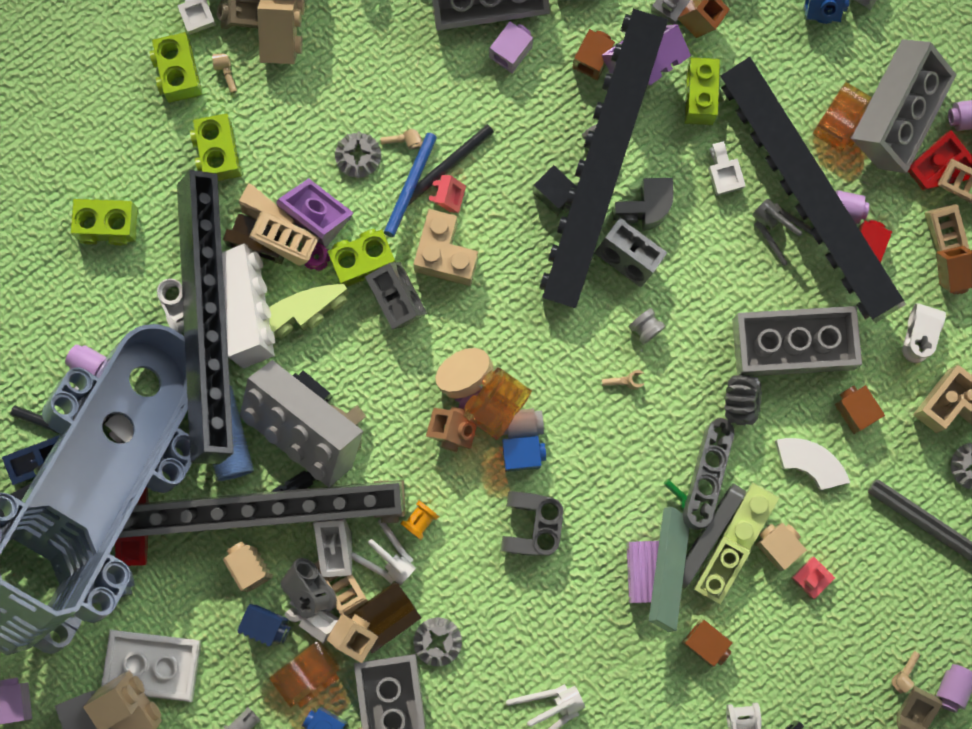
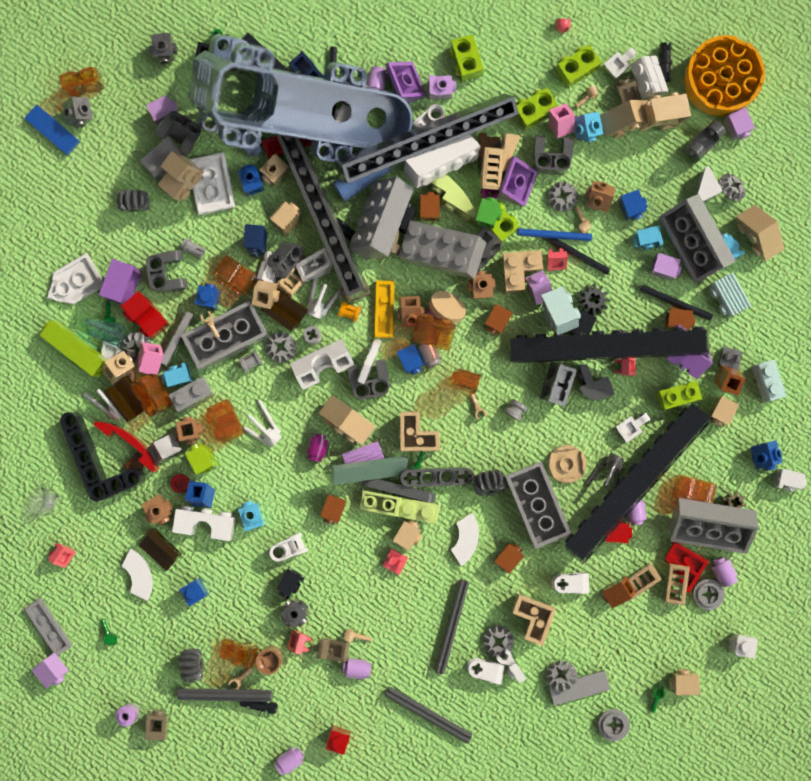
camera: 75 degrees right, 5 degrees up
none -> dark grey piece [154,111,202,156]
none -> blue brick [238,165,265,197]
none -> light grey bush [238,349,263,373]
none -> tan brick [260,154,291,187]
none -> white arch [290,339,354,390]
none -> light grey bush [303,326,322,345]
none -> magenta brick [306,433,329,462]
none -> tan brick [319,395,376,445]
none -> white tile [358,339,382,384]
none -> yellow tile [374,280,395,338]
none -> medium lavender slope [386,62,427,104]
none -> light grey brick [398,221,486,279]
none -> tan brick [400,412,440,452]
none -> dark orange brick [420,192,440,221]
none -> lavender brick [429,75,456,100]
none -> clear orange brick [450,368,481,394]
none -> medium nougat brick [467,271,495,299]
none -> bright green brick [475,197,503,229]
none -> dark orange brick [484,304,512,336]
none -> lavender brick [525,270,552,305]
none -> dark grey piece [533,135,574,175]
none -> light aqua brick [541,286,581,335]
none -> tan tile [548,445,586,483]
none -> bright pink brick [549,103,575,138]
none -> coral hinge [555,19,571,33]
none -> medium azure brick [574,112,603,143]
none -> dark grey gear [577,283,610,316]
none -> medium nougat brick [584,181,615,212]
none -> coral tile [615,358,636,376]
none -> blue brick [618,189,648,221]
none -> medium azure brick [632,226,664,250]
none -> black bar [640,284,713,321]
none -> tan brick [708,396,739,427]
none -> dark tan gear [721,490,747,508]

